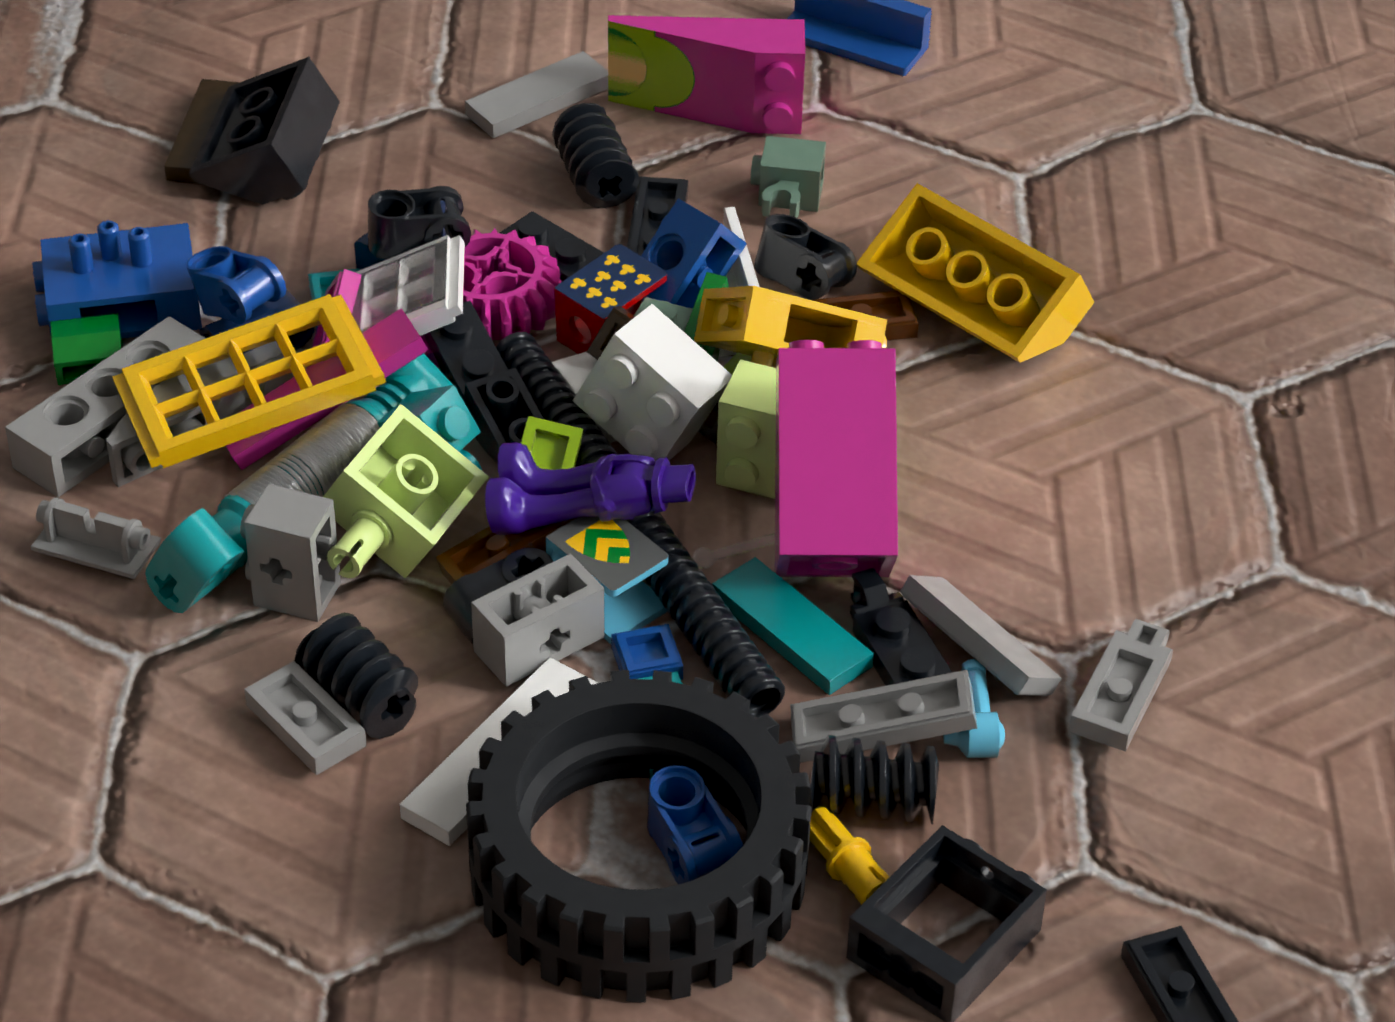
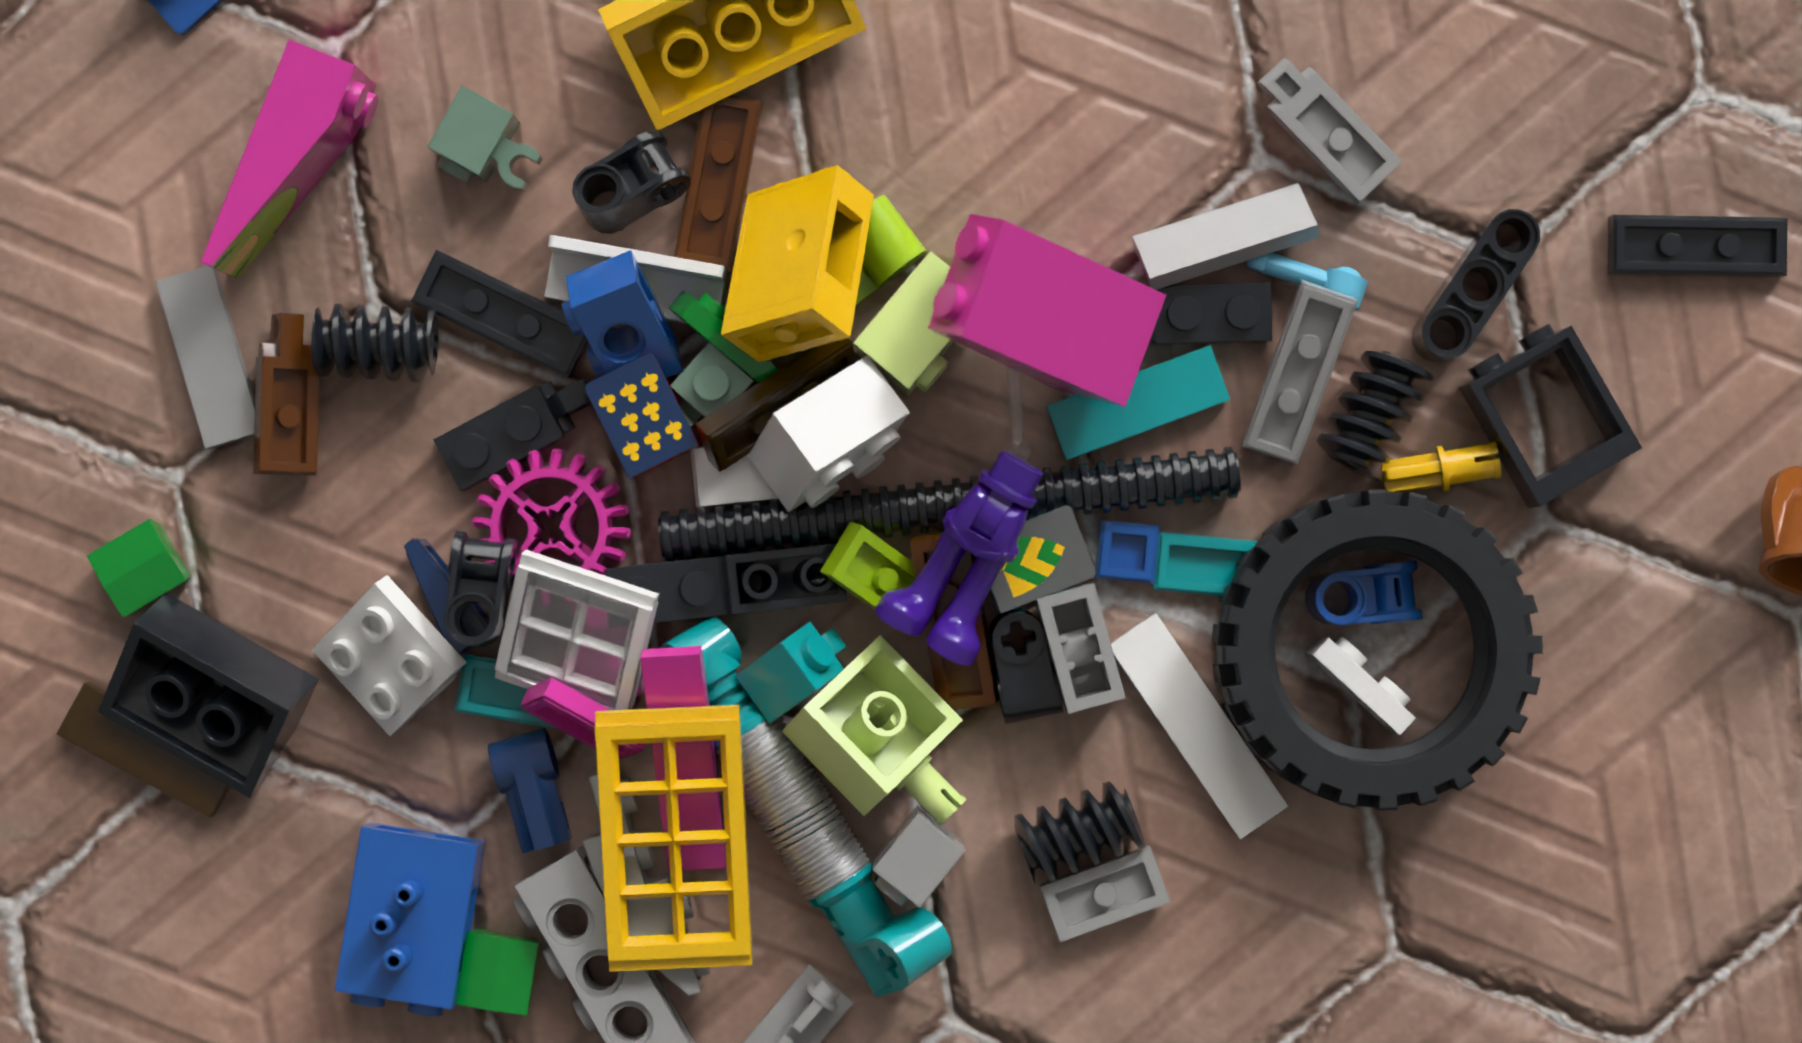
camera: 70 degrees left, 45 degrees up
blue piece [186,246,286,324] -> none
none -> green piece [87,518,191,618]
none -> reddish brown hinge [253,313,320,476]
none -> white plate [312,575,467,736]
none -> white plate [1305,636,1416,735]
none -> black beam [1412,209,1540,363]

